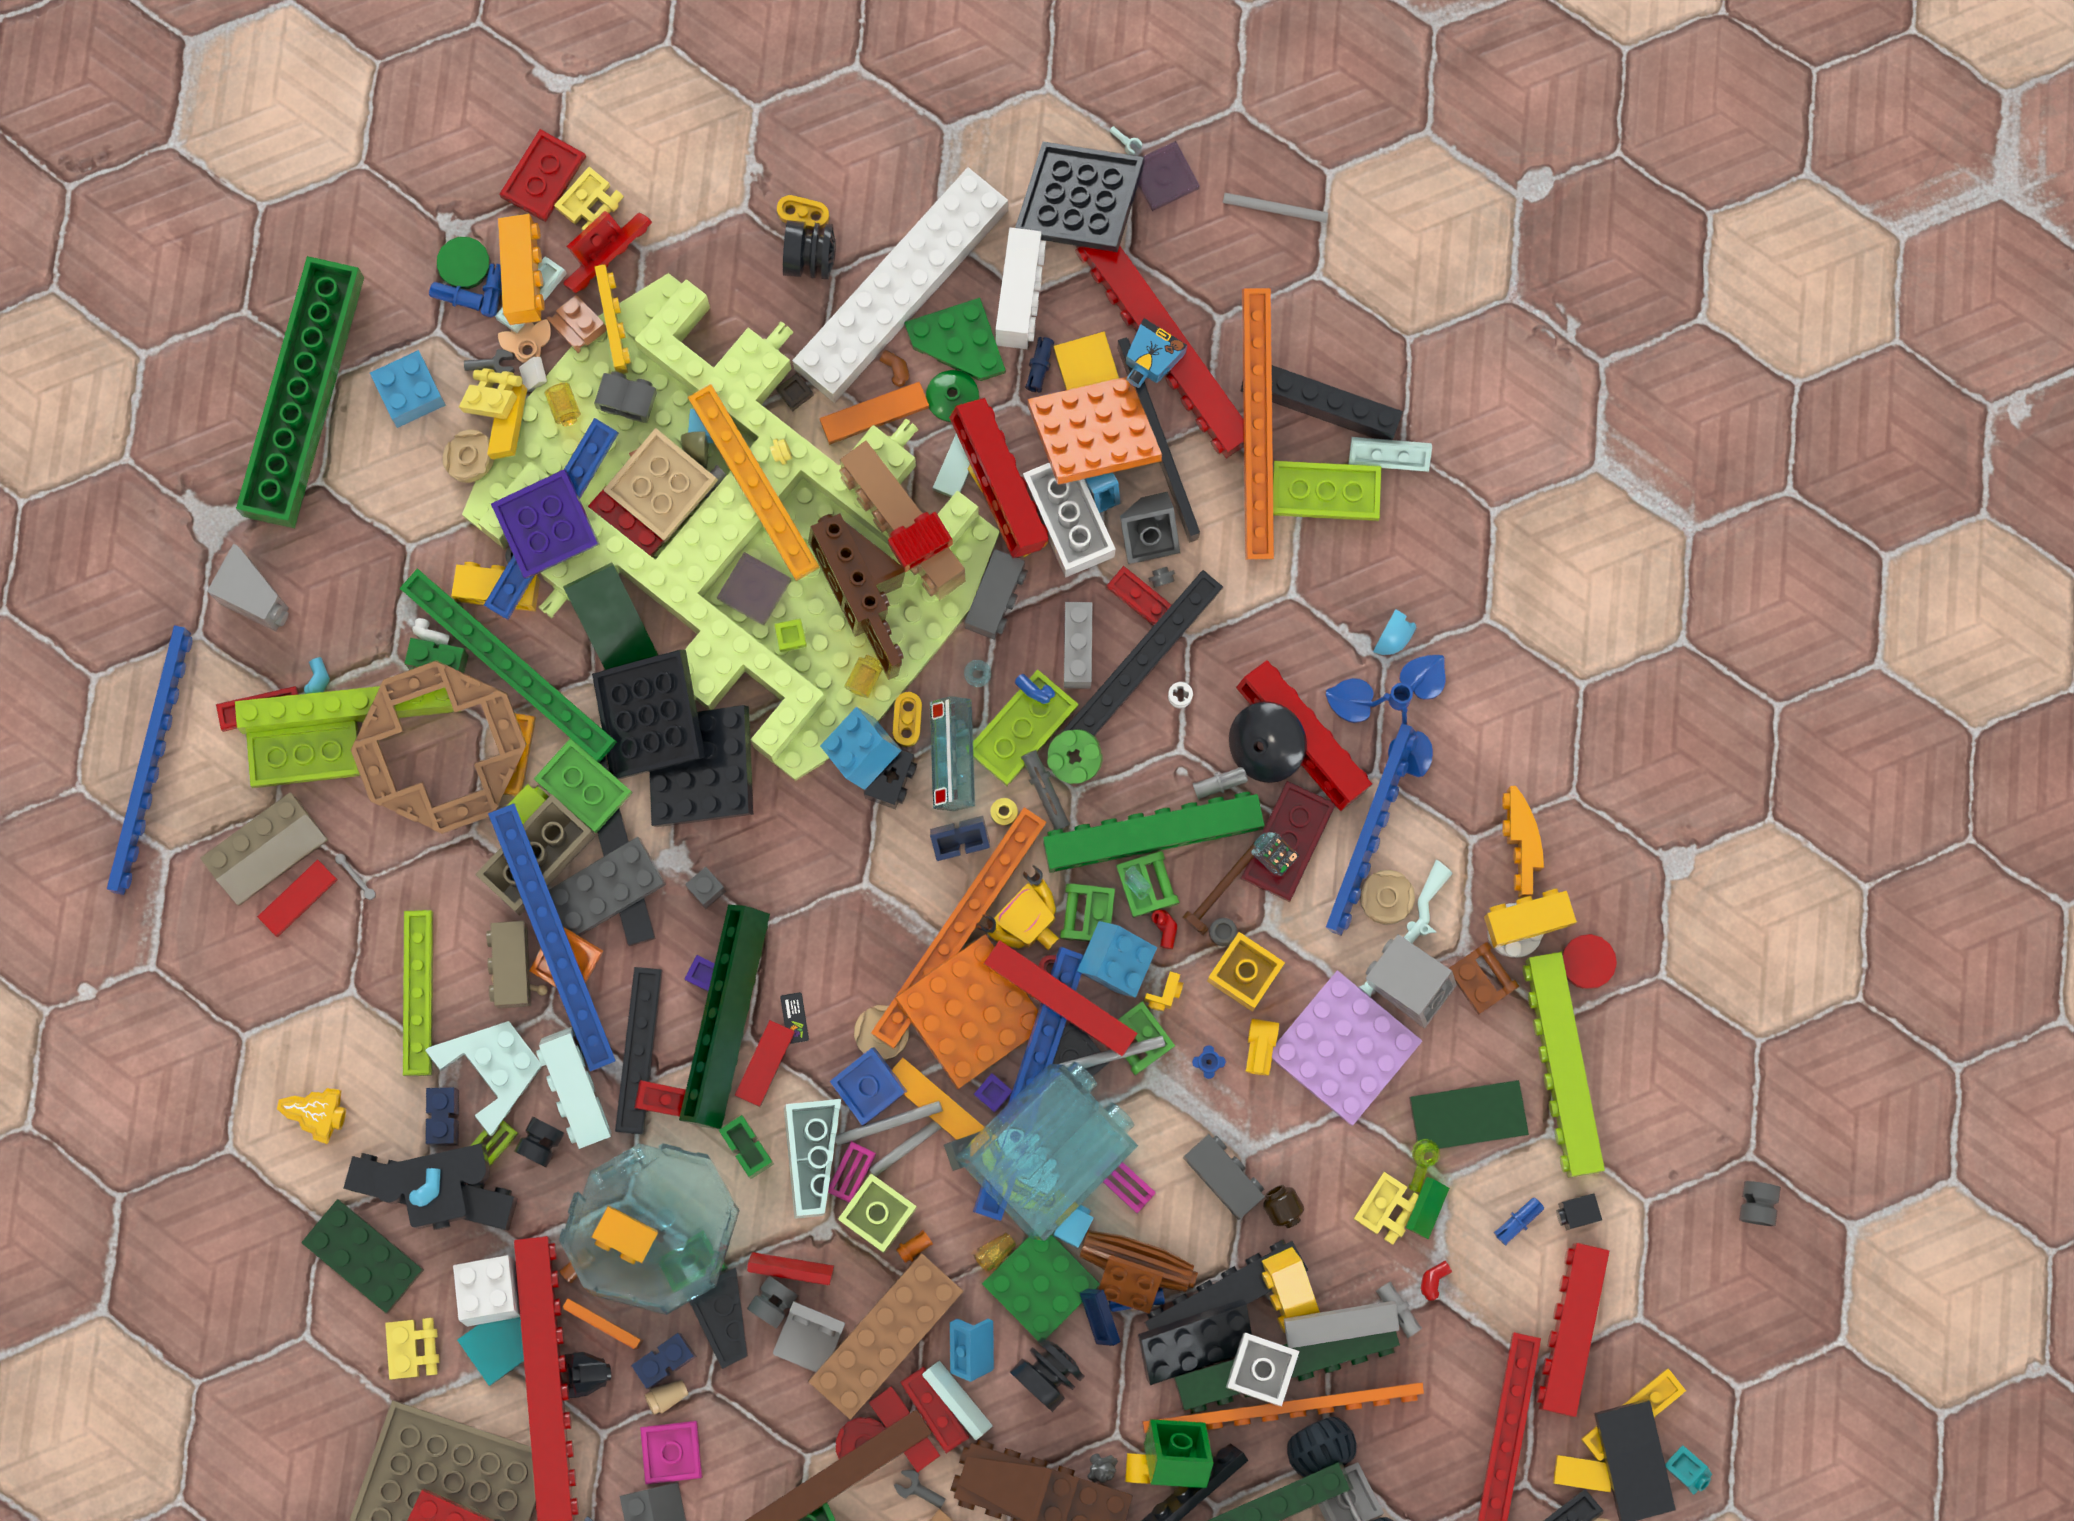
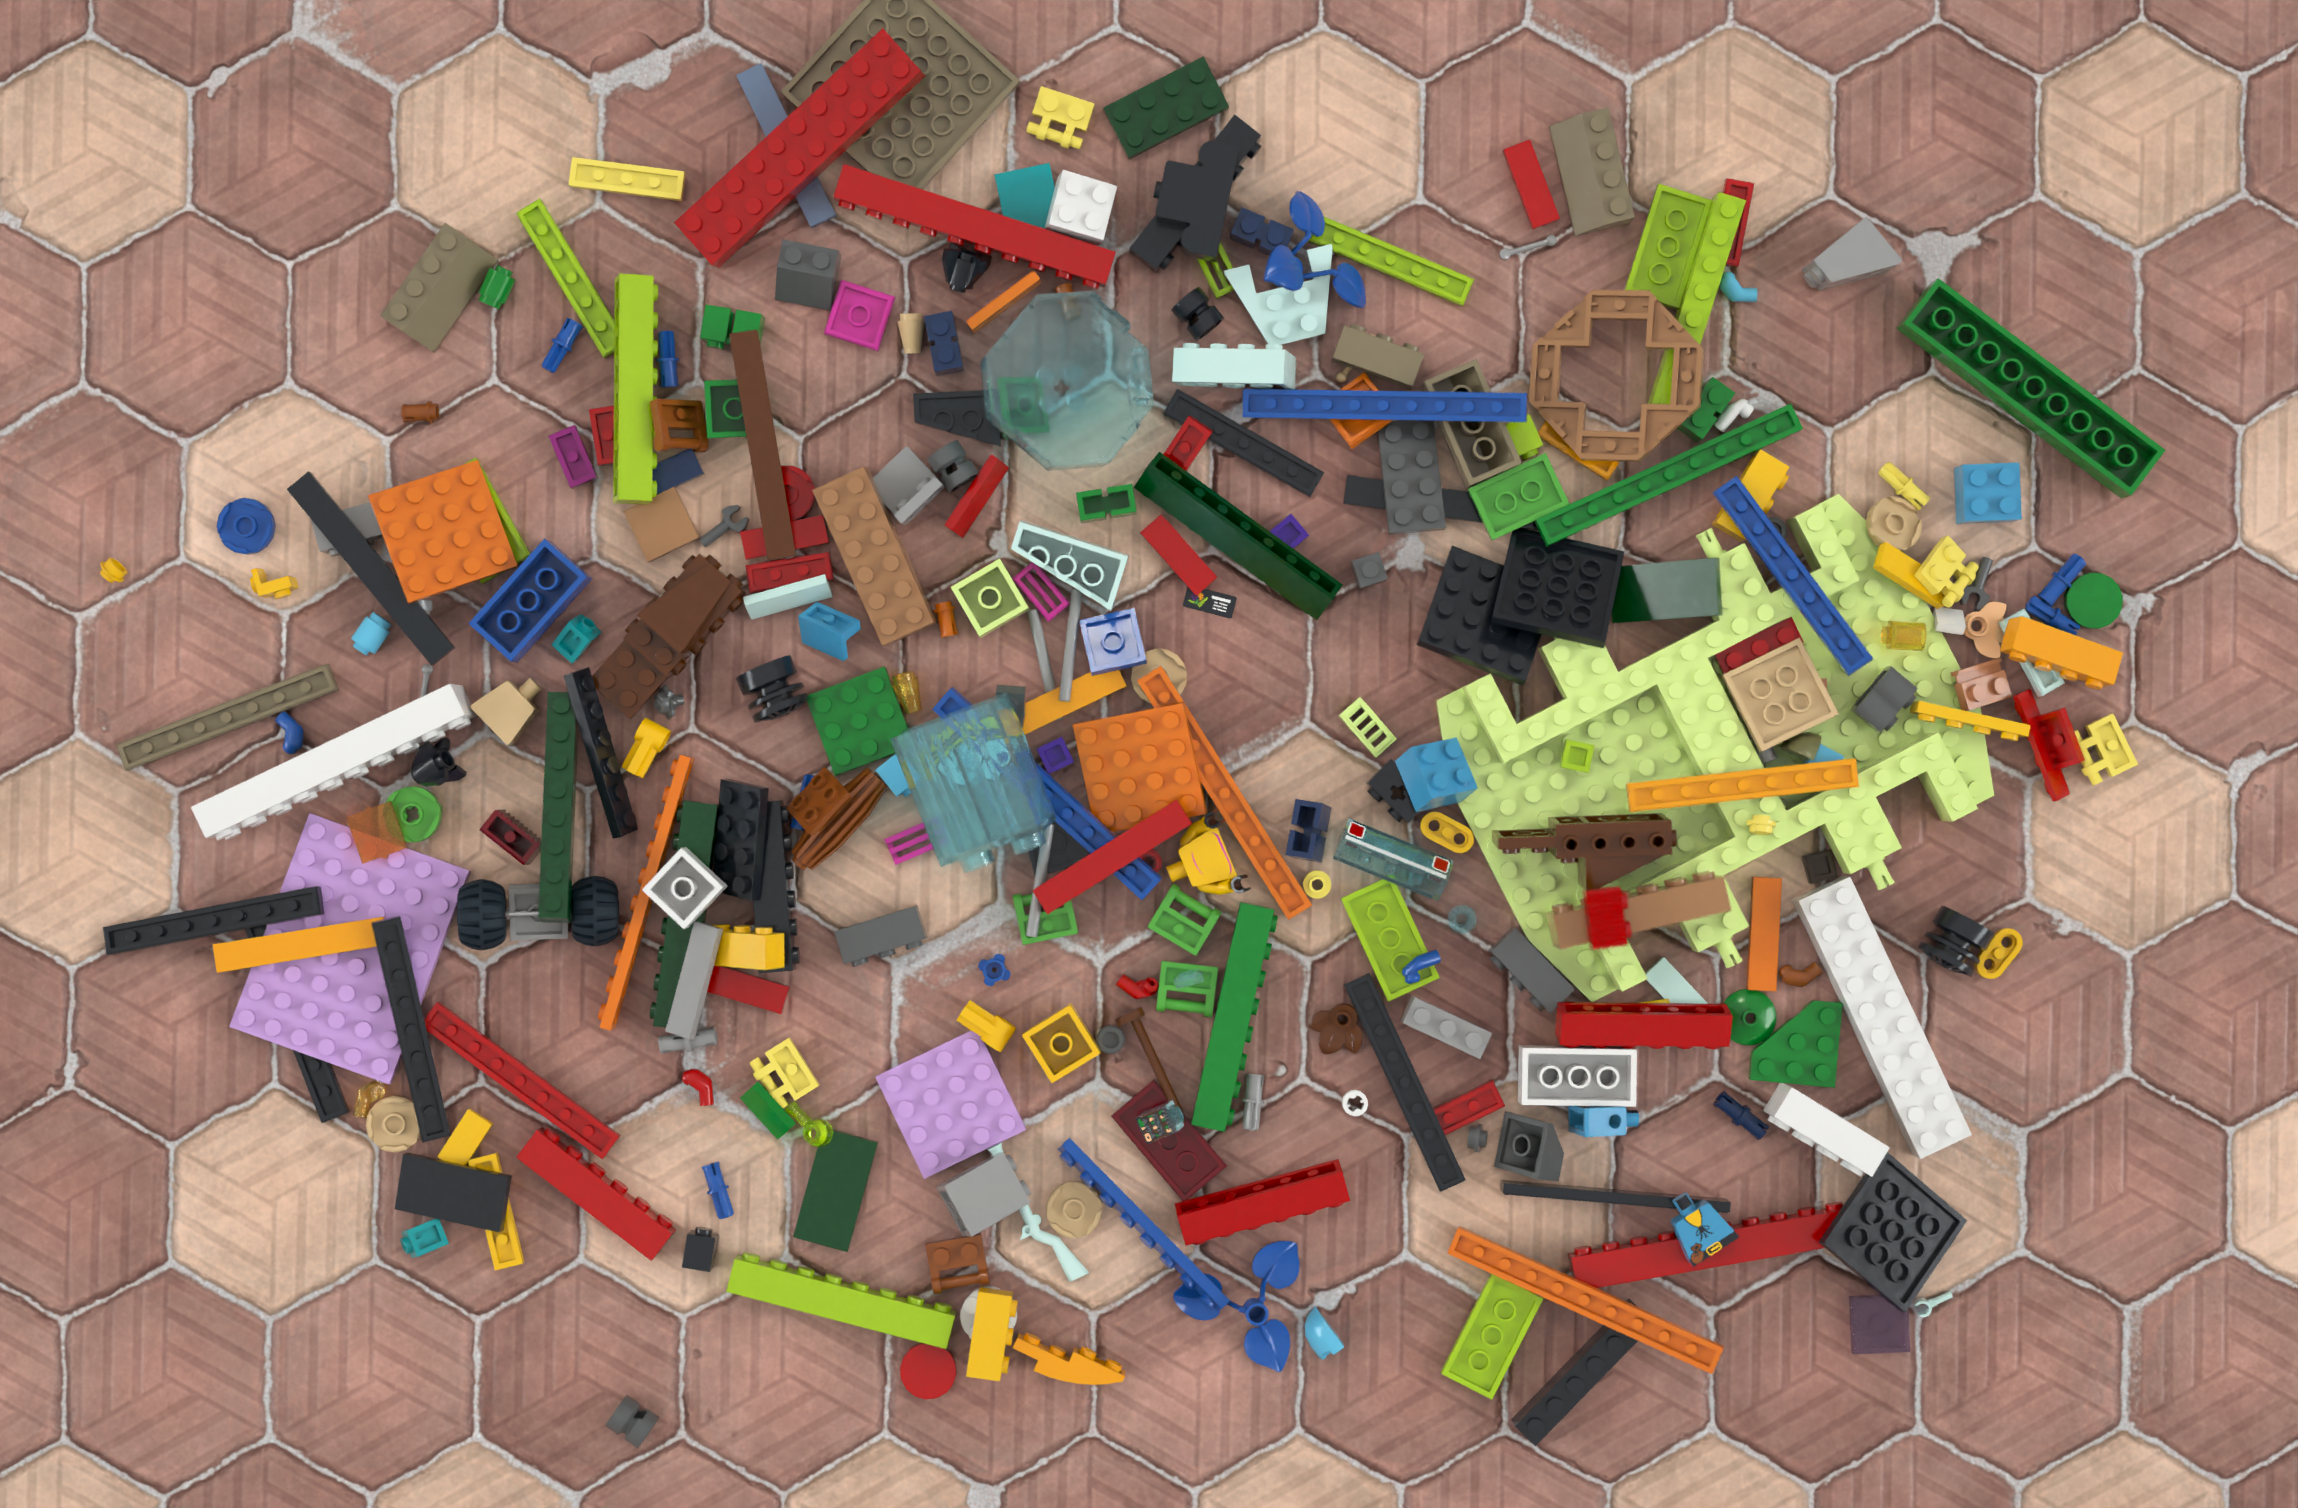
camera: 115 degrees right, 10 degrees up
blue plate [107,625,192,895] -> none
yellow rock [277,1088,346,1144] -> none
medium azure arm [409,1168,441,1207] -> none
dark purple plate [491,469,600,579] -> none
red tile [499,129,586,222] -> none
light orange brick [592,1205,658,1264] -> none
tile [717,552,791,626] -> none
clear yellow brick [844,655,883,699] -> none
dark grey pin [1021,750,1070,830] -> none
plate [1028,377,1162,485] -> none
bright green plate [1047,729,1103,784] -> none
yellow tile [1053,332,1119,390] -> none
dark azure brick [1077,921,1157,998] -> none
dark blue tile [1080,1289,1121,1346] -> none
yellow bracket [1144,971,1184,1012] -> none
green brick [1144,1419,1213,1488] -> none
light grey bar [1223,193,1328,223] -> none
black dish [1229,702,1307,783] -> none
dark brown head [1263,1185,1304,1228] -> none
light aqua tile [1349,437,1432,472] -> none
none -> red tile [707,966,790,1014]
none -> blue plant [1264,191,1366,309]
none -> reddish brown plate [1309,1003,1363,1054]
none -> yellowish green slope [1338,697,1397,758]
none -> light yellow axle [1878,462,1930,511]

